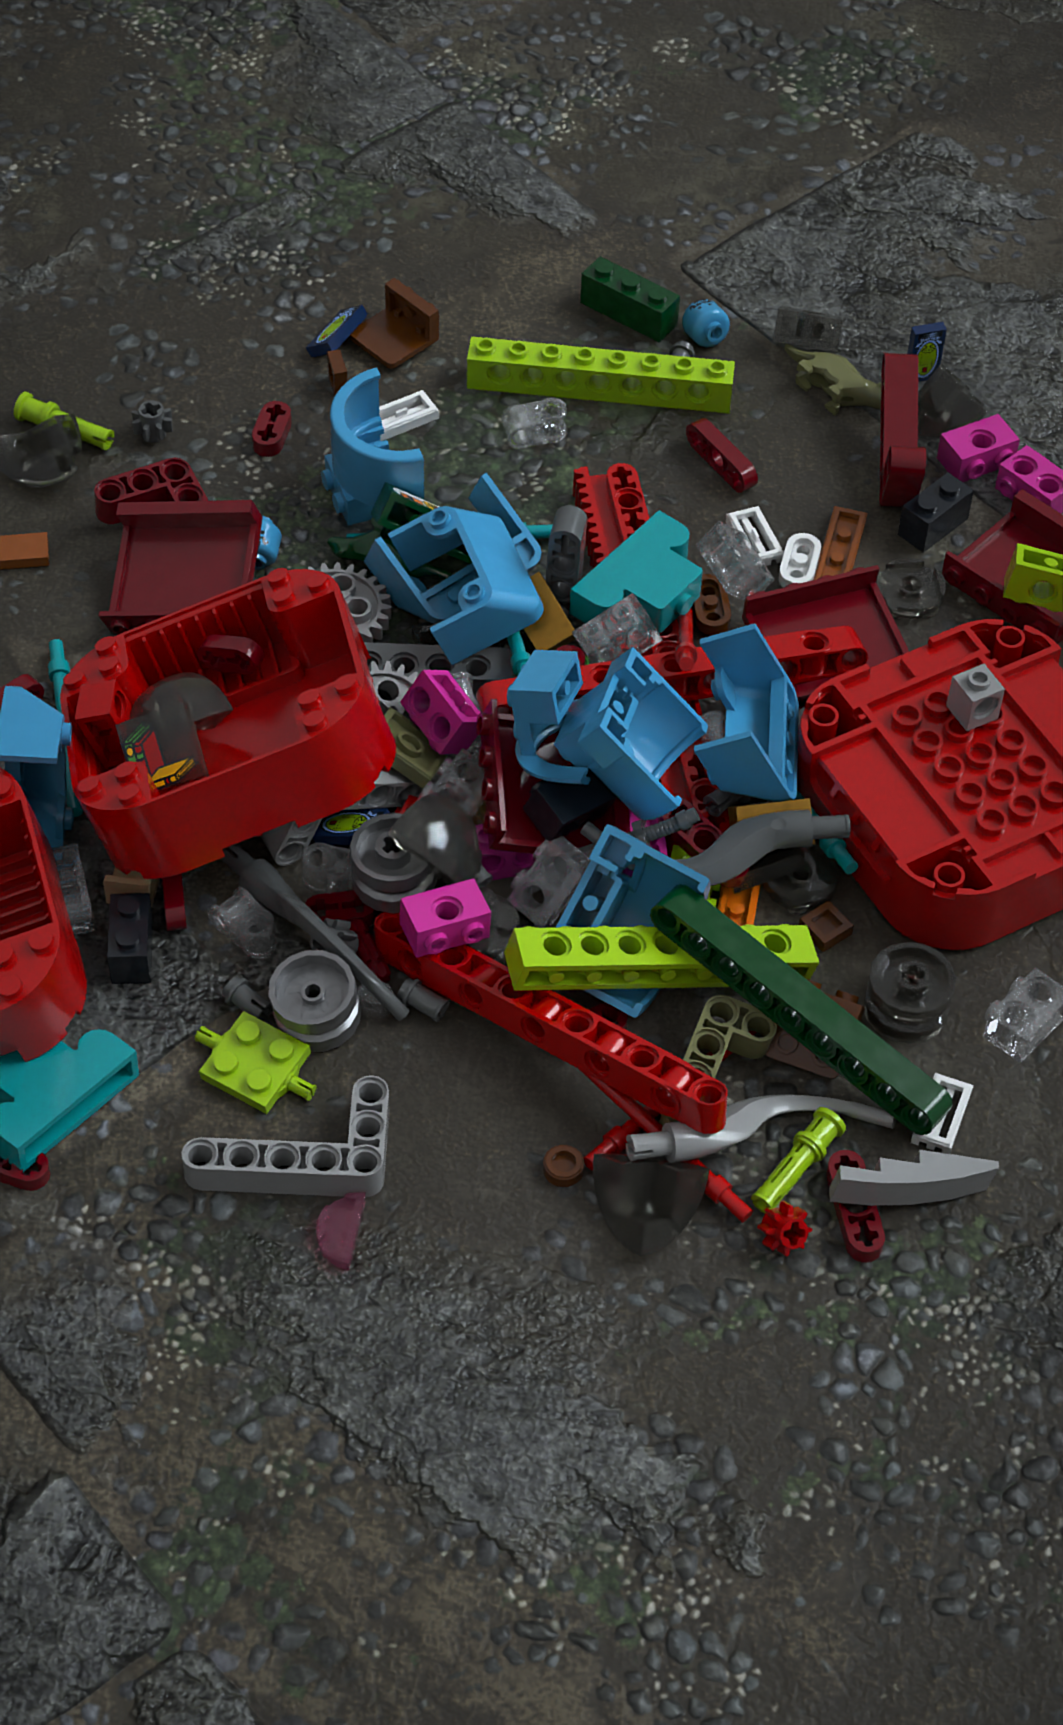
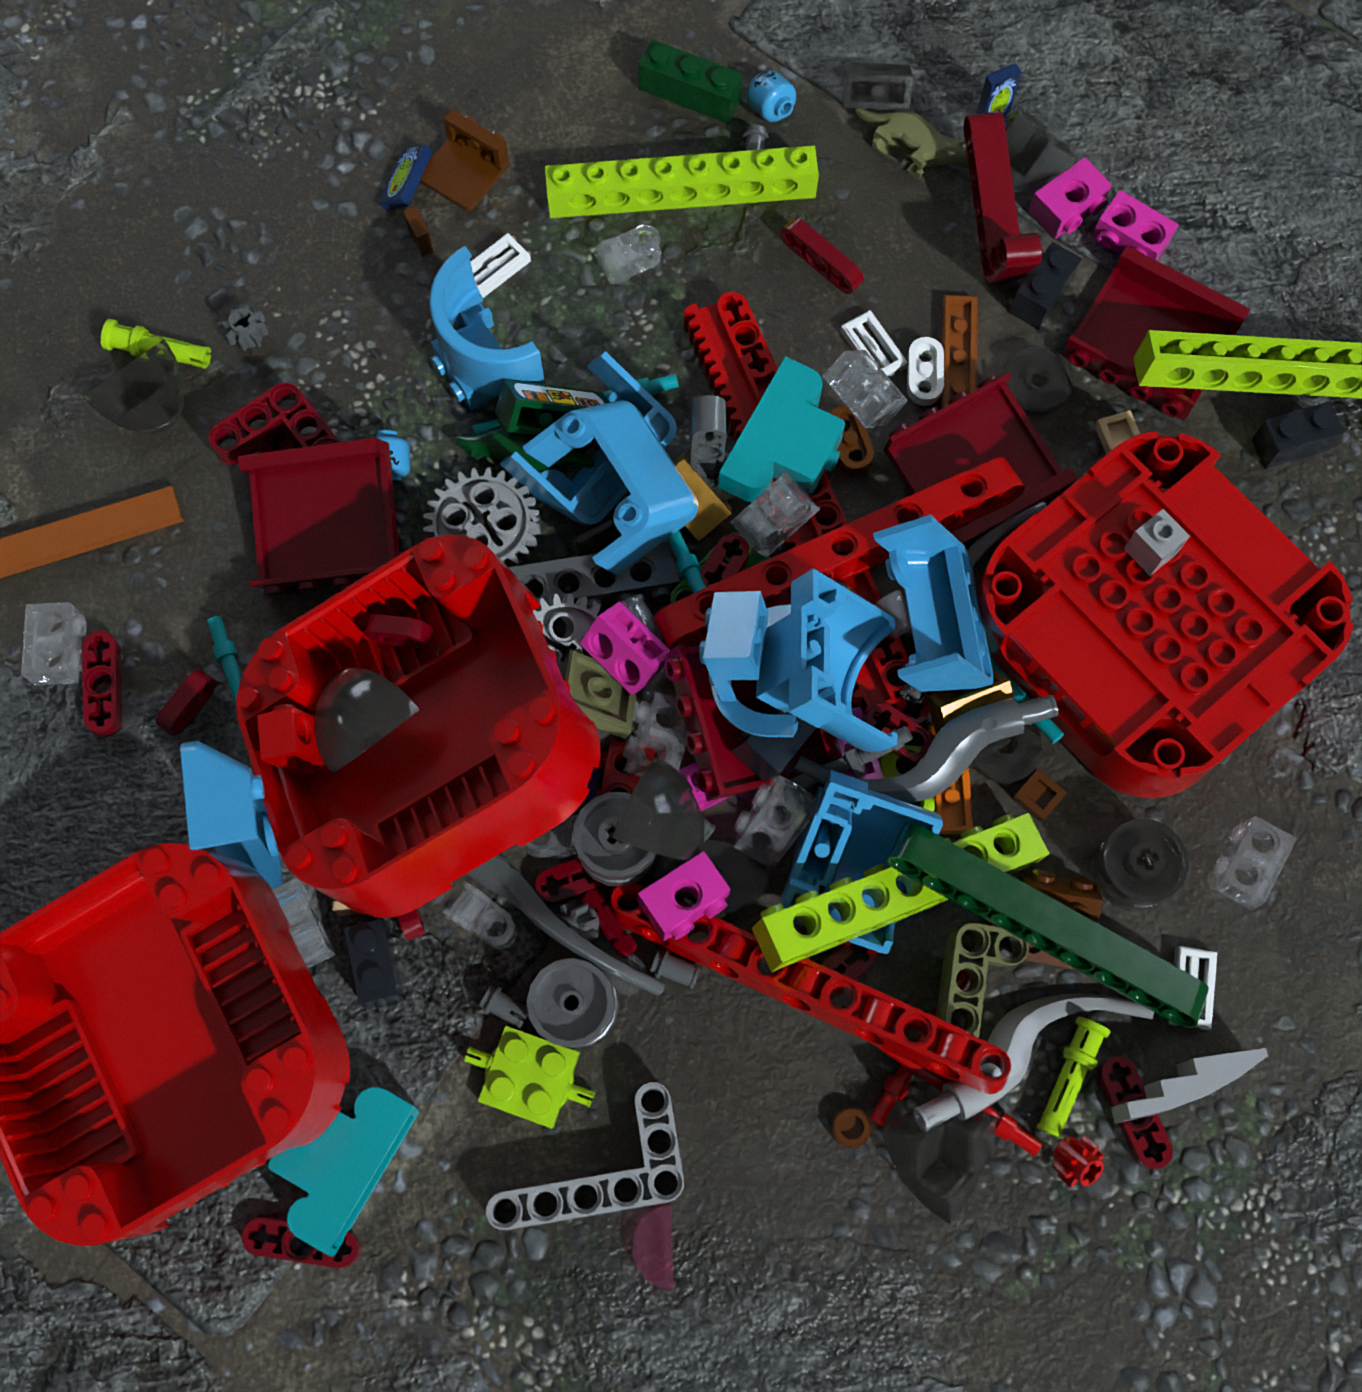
camera: 10 degrees left, 20 degrees up
tile [115,702,209,792] -> none
dark red beam [252,401,292,457] -> none
red bar [675,607,697,671] -> none

